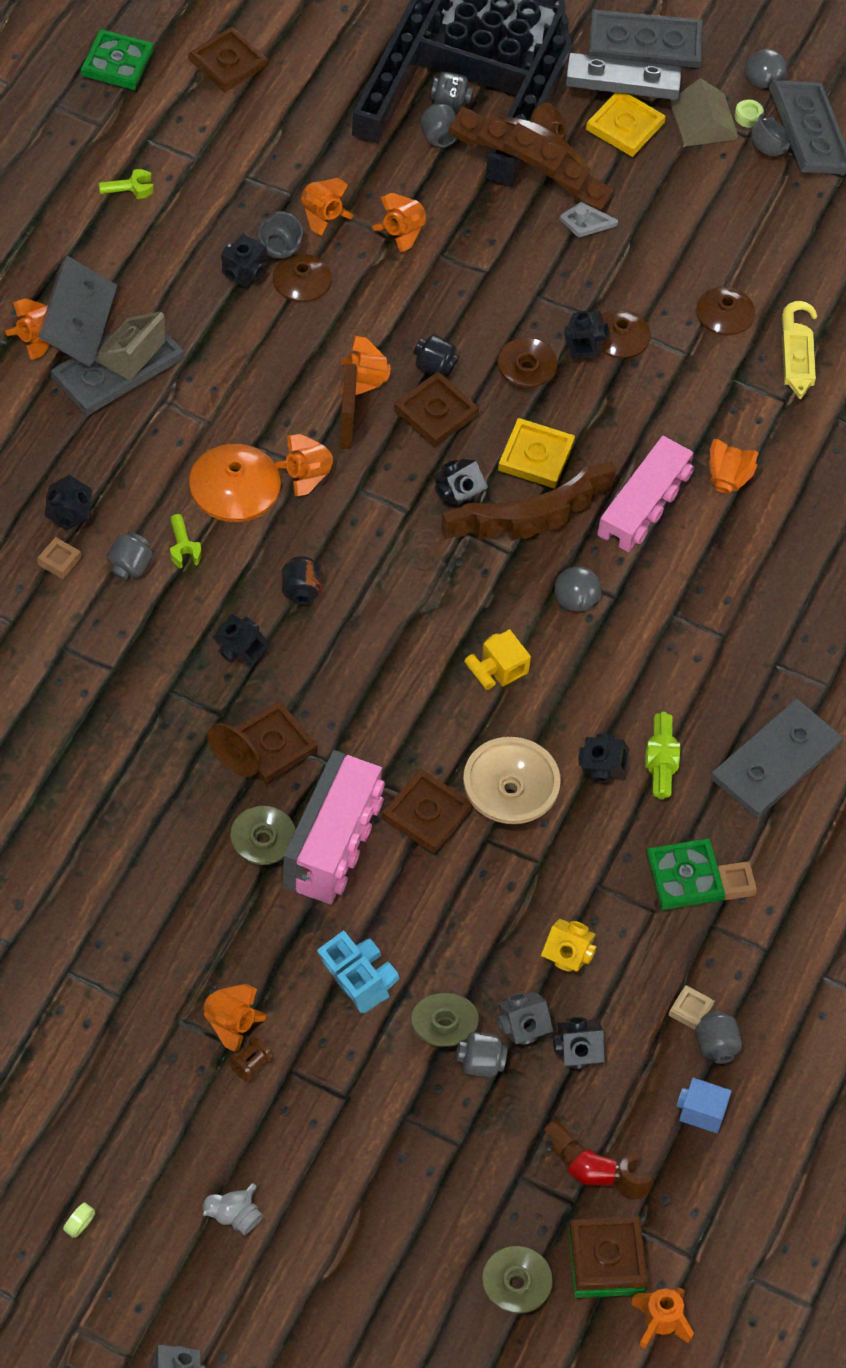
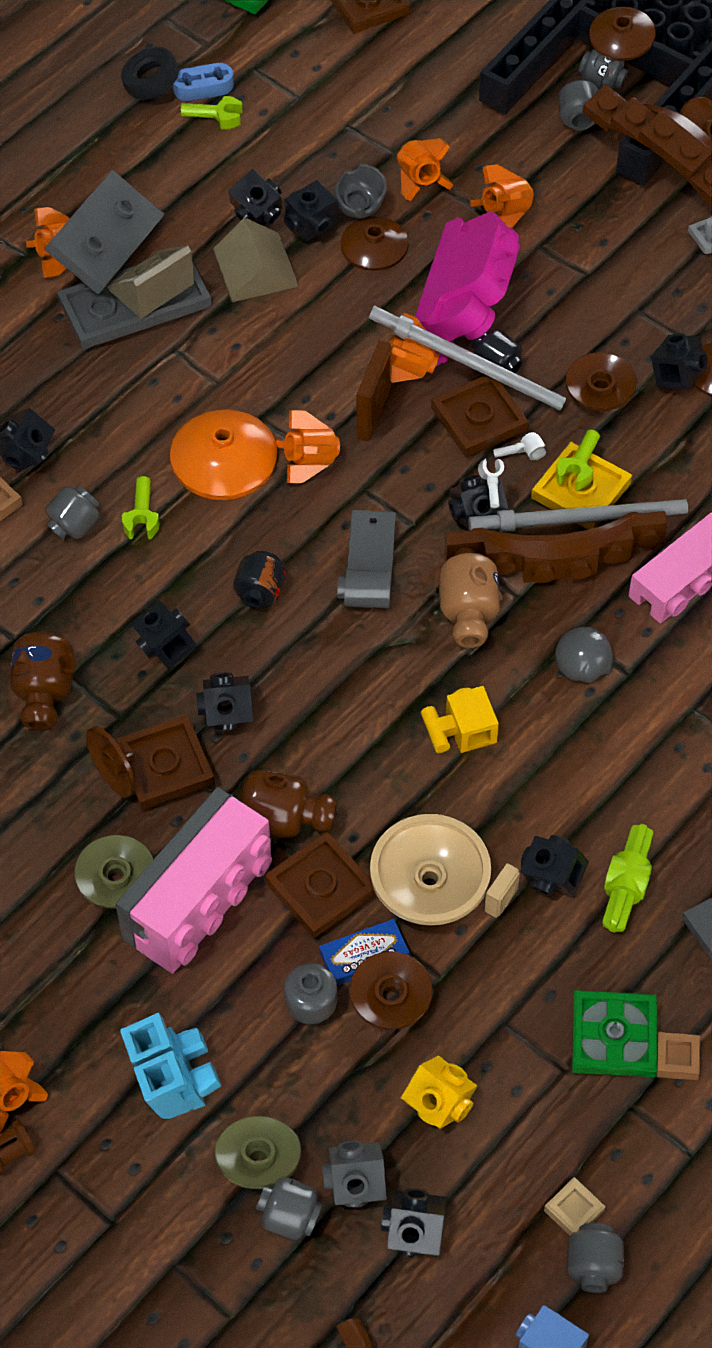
camera: 20 degrees right, 0 degrees up
none -> reddish brown piece [10,632,76,730]
none -> black tyre [121,46,179,100]
none -> medium blue beam [173,63,234,101]
none -> black brick [196,672,254,730]
none -> dark tan slope [213,217,298,302]
none -> black brick [228,168,282,226]
none -> reddish brown piece [240,770,337,838]
none -> dark grey head [284,963,337,1025]
none -> tile [319,919,410,985]
none -> dark grey door [337,510,396,609]
none -> reddish brown dish [350,952,432,1030]
none -> light grey bar [369,305,566,411]
none -> dark pink brick [415,212,520,366]
none -> medium nougat piece [439,553,503,648]
none -> light grey bar [468,499,688,533]
none -> white hand [478,459,504,508]
none -> tan tile [484,863,520,918]
none -> white hand [493,432,546,460]
none -> lime bar [556,429,600,491]
none -> reddish brown dish [590,7,655,61]

